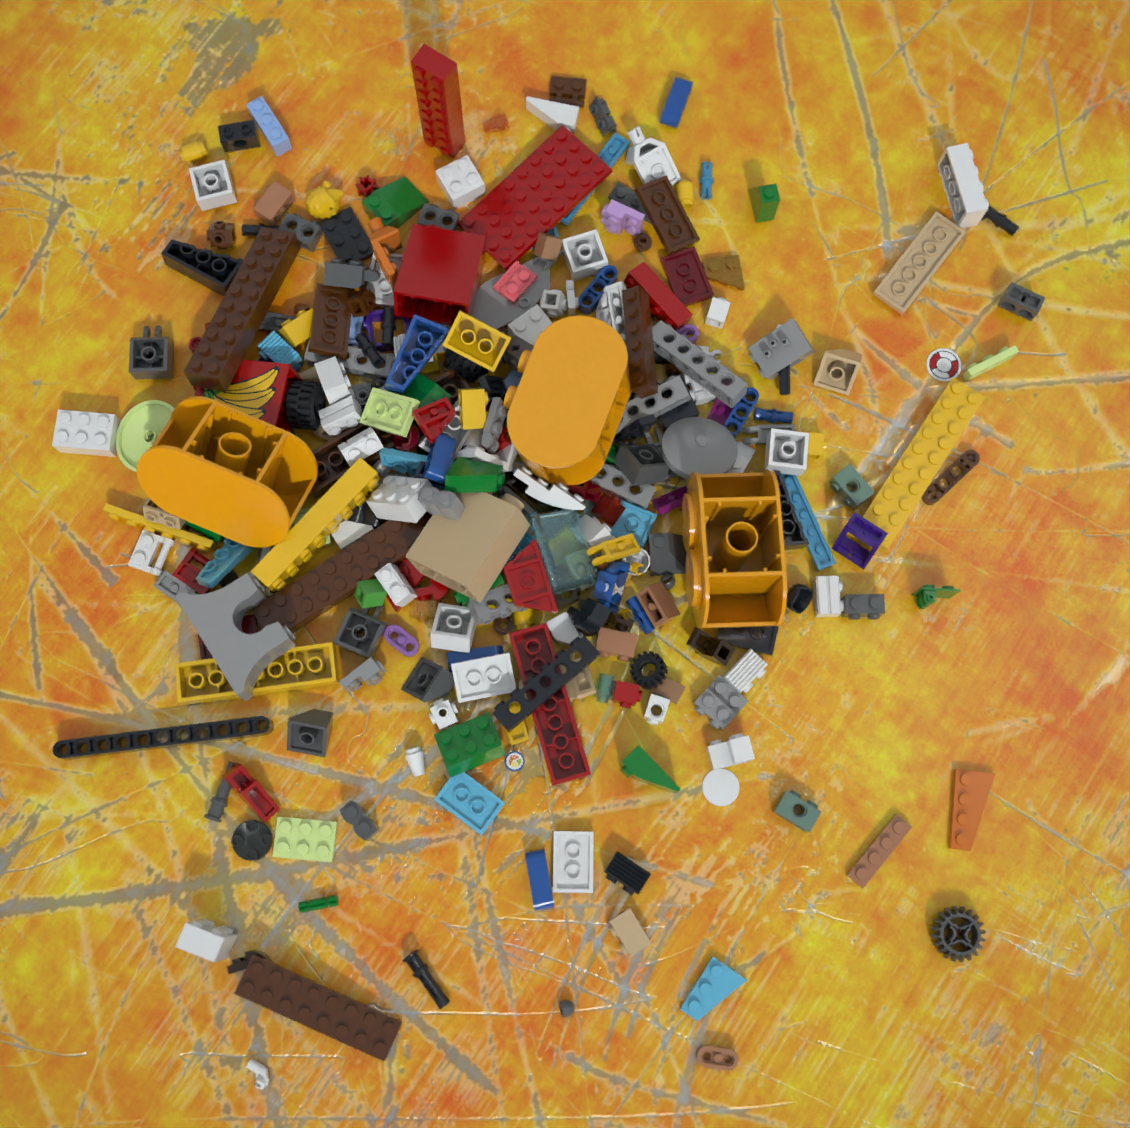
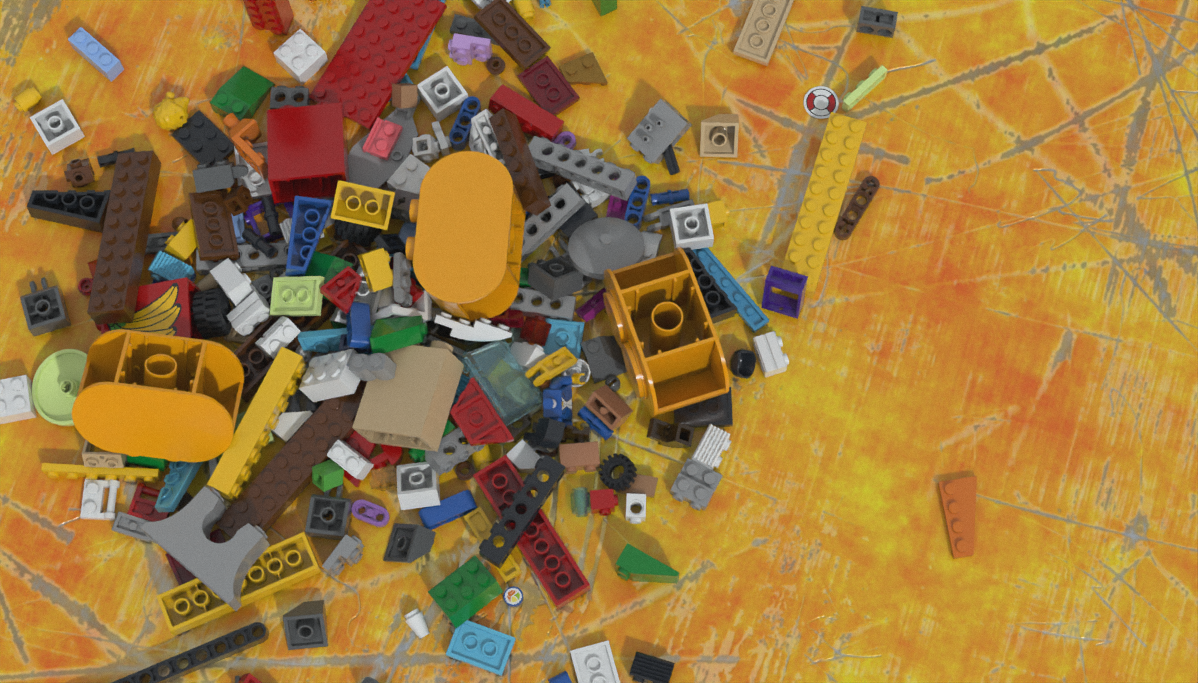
camera: 10 degrees left, 5 degrees down
black brick [218,120,261,153] -> none
nougat brick [253,181,295,226] -> none
dark grey brick [278,213,323,253] -> none
red gear [356,175,379,198] -> none
dark red hair [393,423,420,451] -> none
white brick [429,698,459,730] -> none
white plate [451,652,516,703] -> none
tan plate [559,658,597,702] -> none
black wing [611,414,657,446] -> none
white sticker [702,769,740,806] -> none
white brick [705,297,731,329] -> none
white brick [706,733,755,771] -> none
sand green brick [772,790,821,833] -> none
sand green brick [830,464,875,511] -> none
dark grey brick [841,594,885,620] -> none
nougat plate [846,814,912,888] -> none
green hinge [912,584,961,609] -> none
dark grey gear [930,906,986,962] -> none

